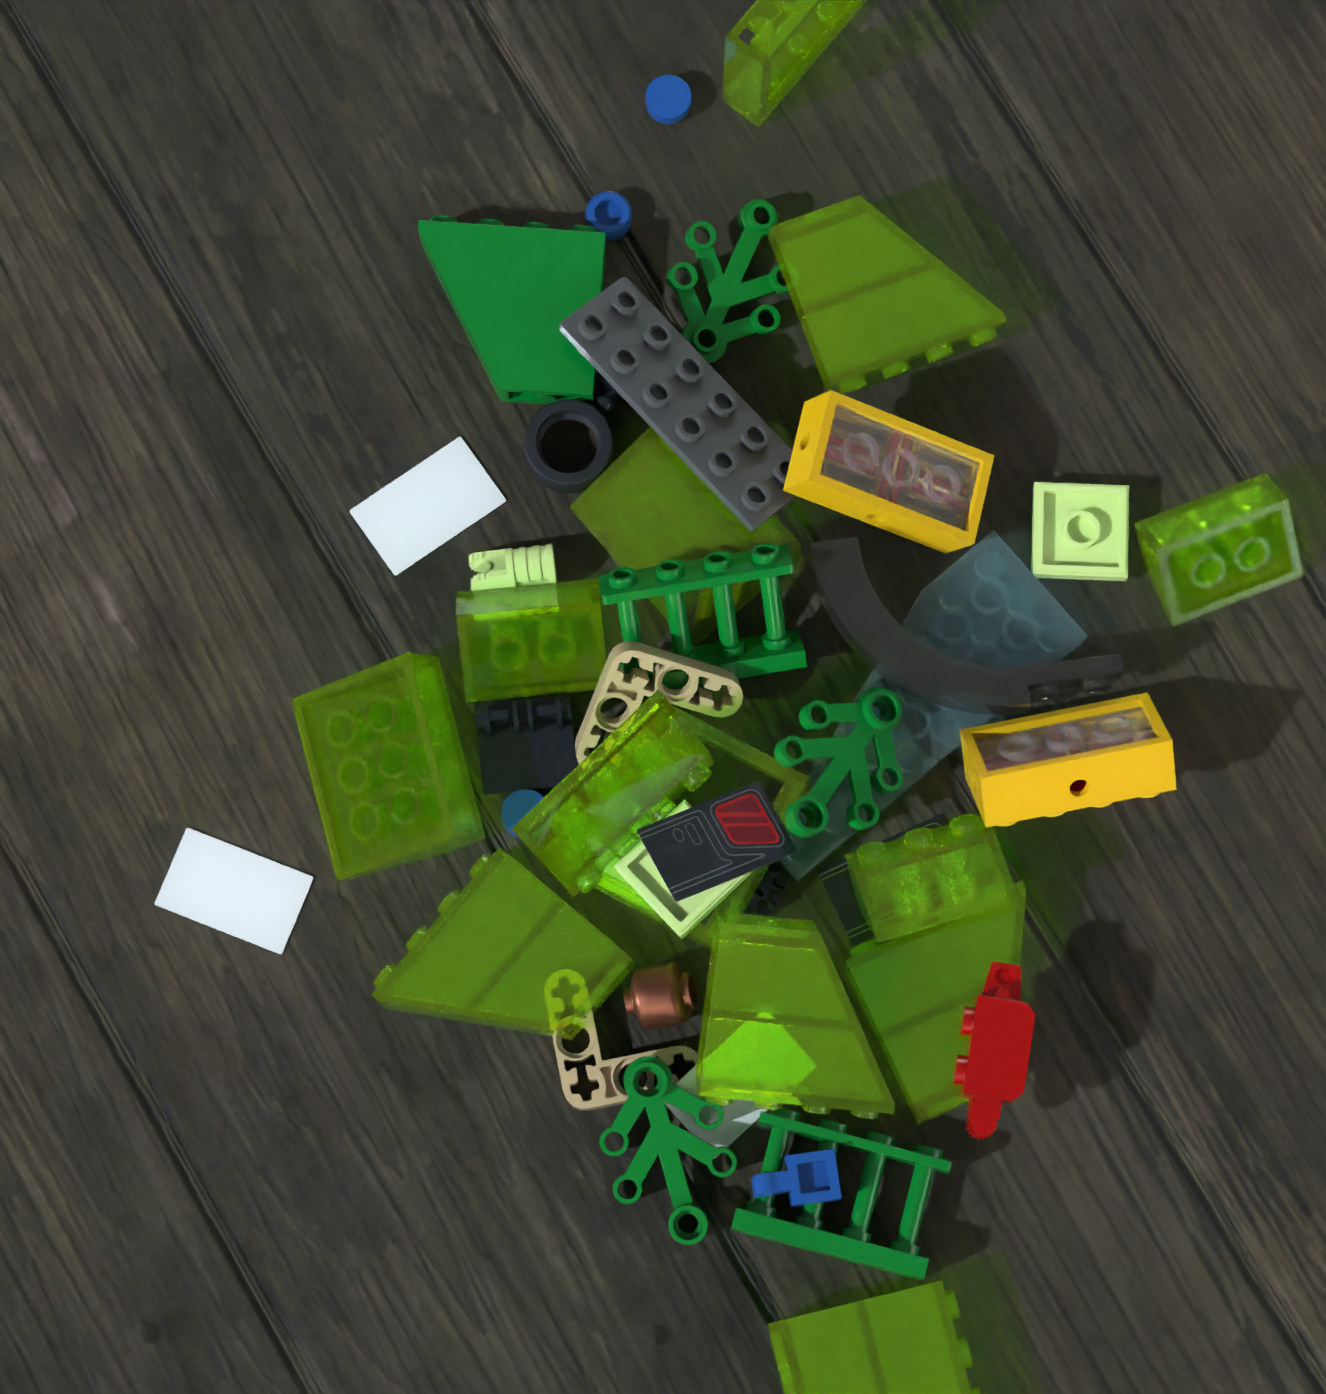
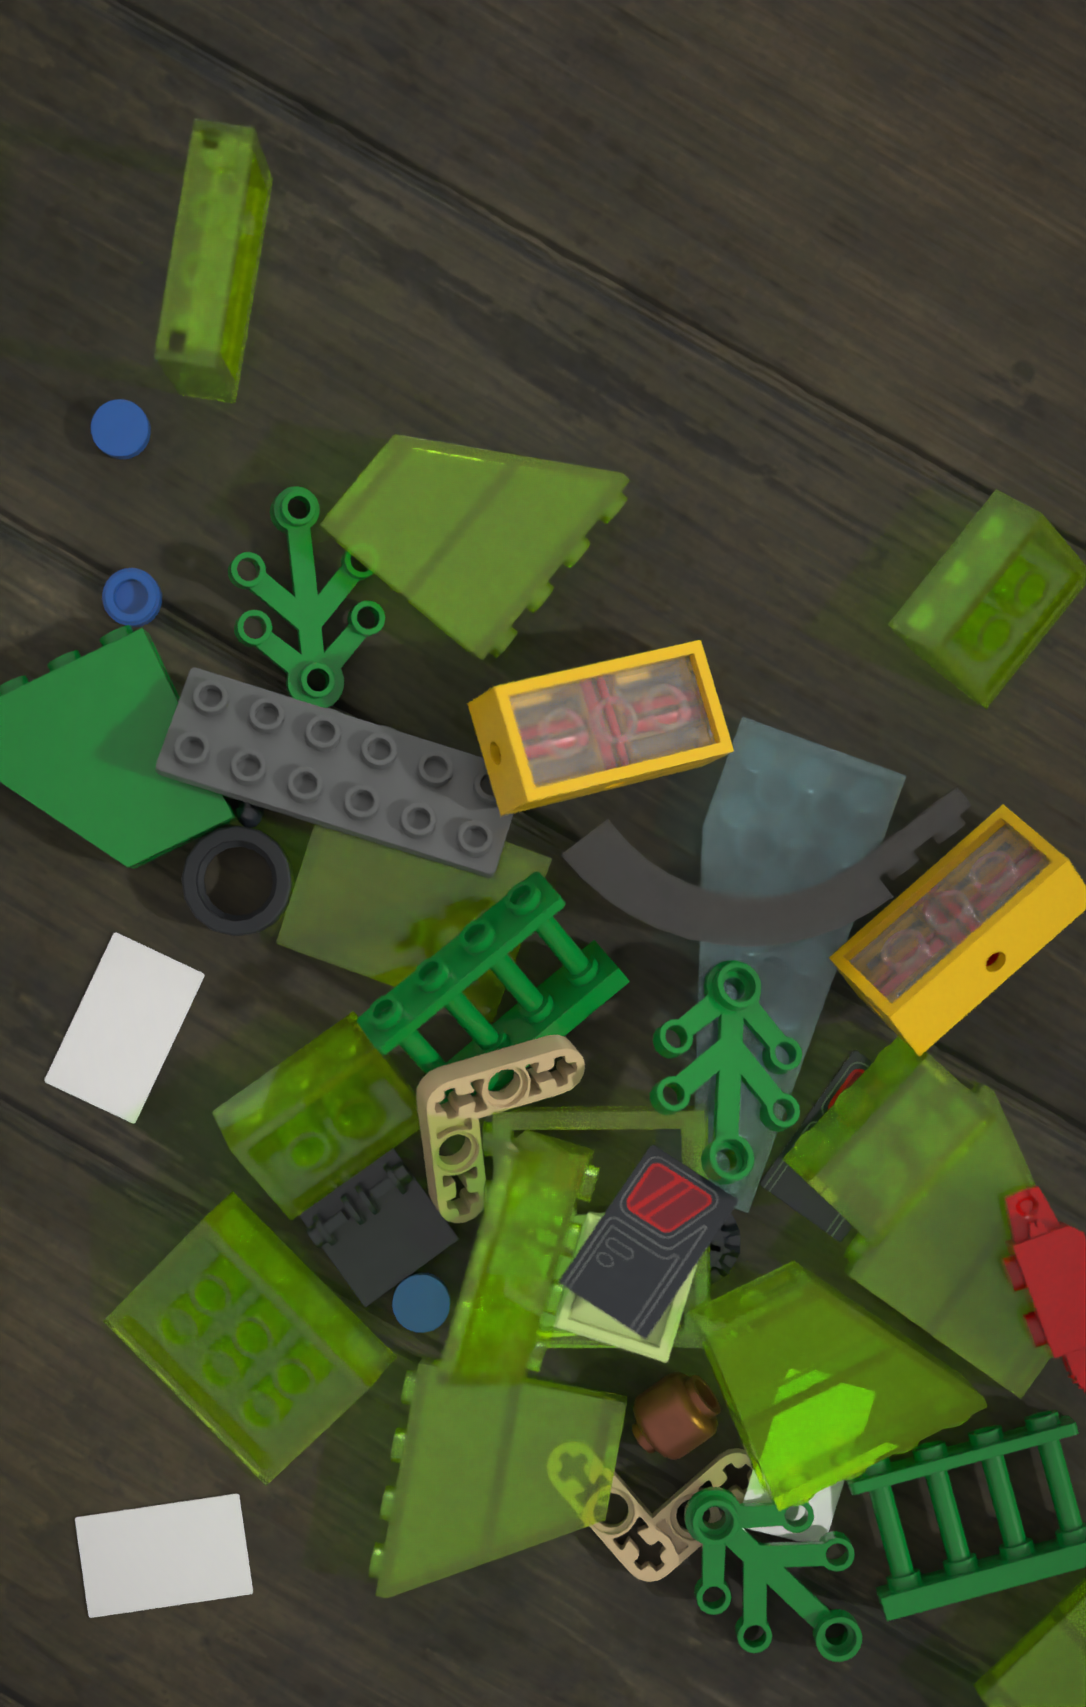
camera: 25 degrees left, 10 degrees up
yellowish green hinge [469,543,557,595] -> none
blue plate [751,1149,842,1207] -> none
yellowish green plate [1031,482,1129,581] -> none

